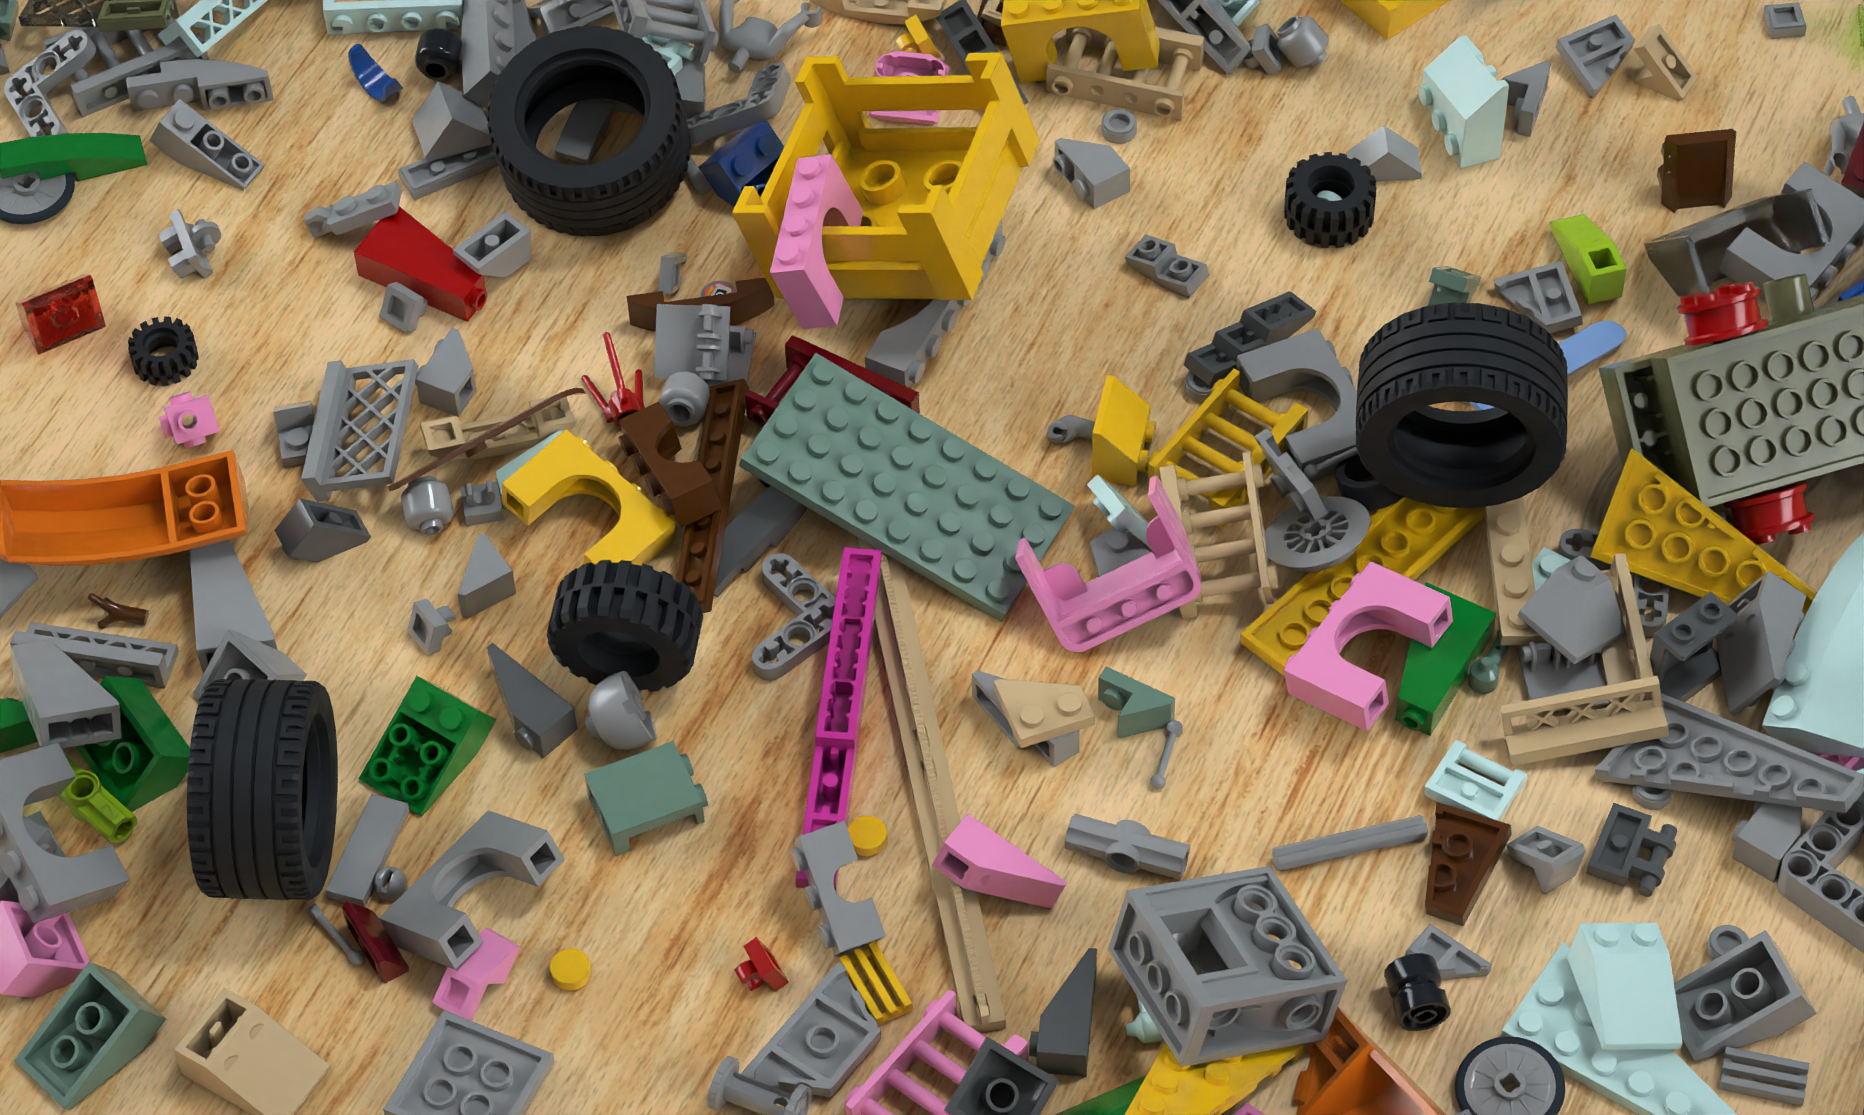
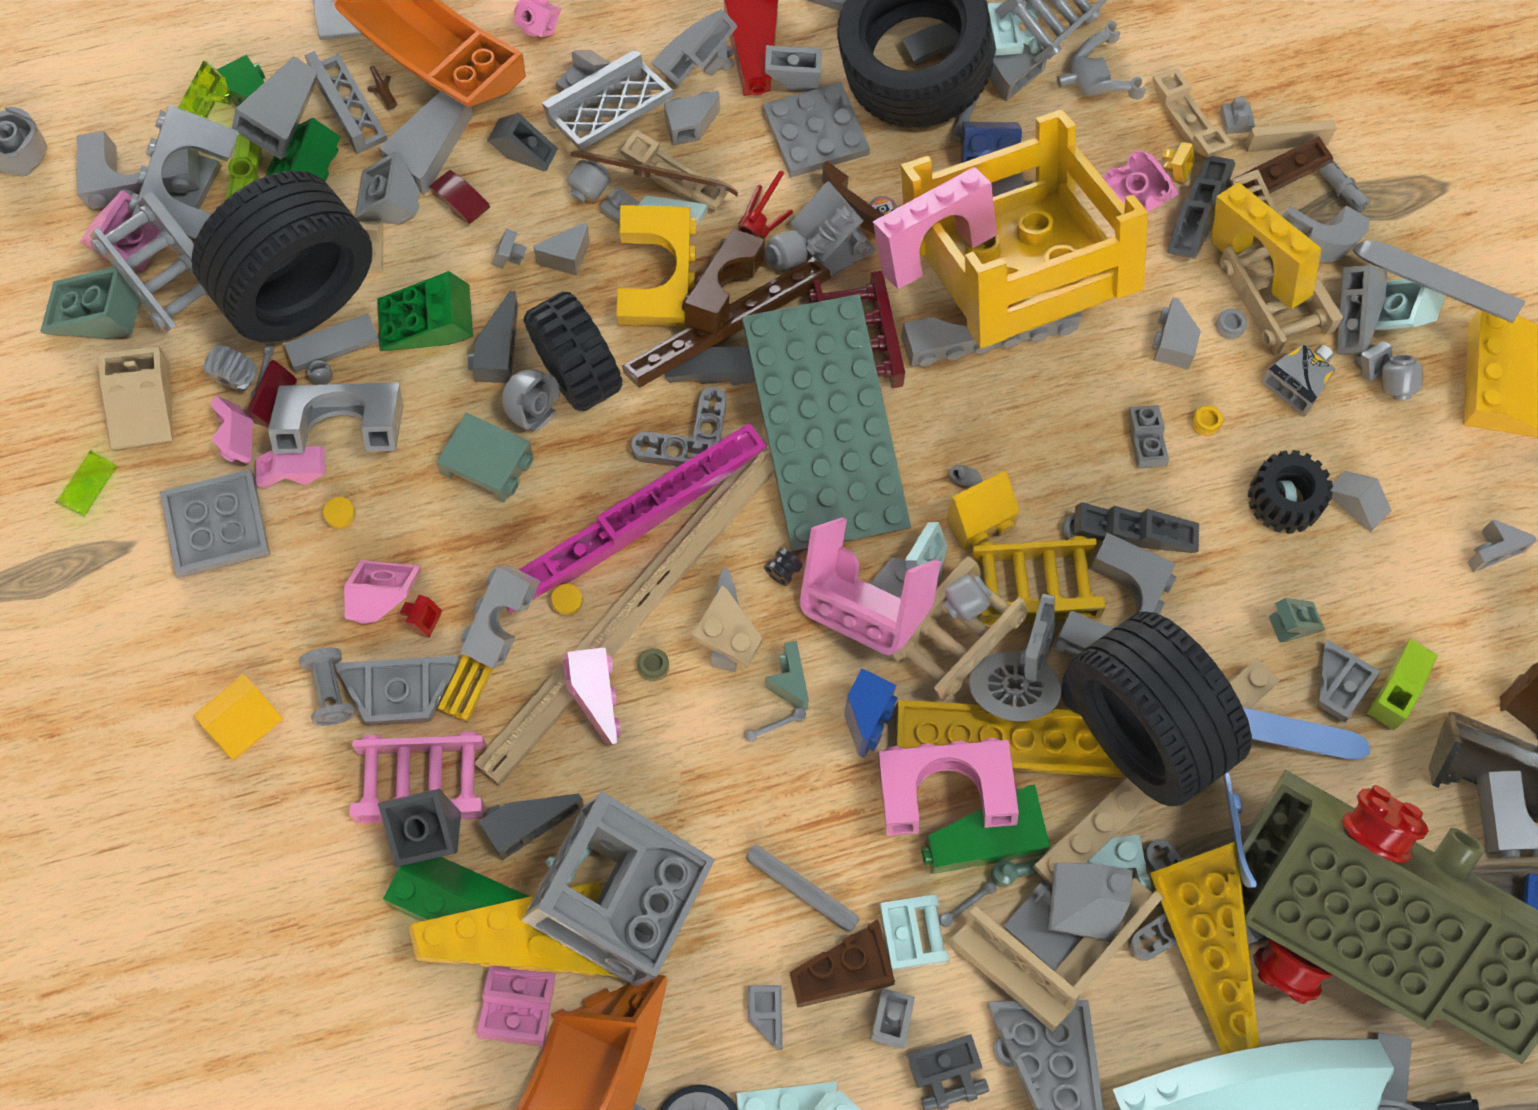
camera: 45 degrees right, 15 degrees up
light grey tile [658,252,687,294] -> none
light grey beam [687,62,791,144] -> none
light grey piece [1064,814,1190,880] -> none
black wheel [1384,953,1451,1031] -> none
light aqua wedge [1418,35,1509,168] -> none
dark grey panel [1650,592,1738,702] -> none
light grey slope [1715,570,1807,716] -> none
none -> light grey fence [90,191,208,333]
none -> light grey gear [203,345,258,391]
none -> bright pink slope [210,395,253,464]
none -> bright pink slope [344,560,421,624]
none -> dark red slope [429,170,490,224]
none -> olive tile [638,648,669,681]
none -> light grey slope [651,9,738,86]
none -> light grey plate [763,82,870,178]
none -> black wheel [764,547,803,586]
none -> blue slope [844,668,898,758]
none -> light grey hinge [940,881,996,927]
none -> light grey head [943,574,992,621]
none -> yellow tile [1192,405,1224,436]
none -> light blue piece [1223,772,1256,888]
none -> light grey torso [1261,345,1335,417]

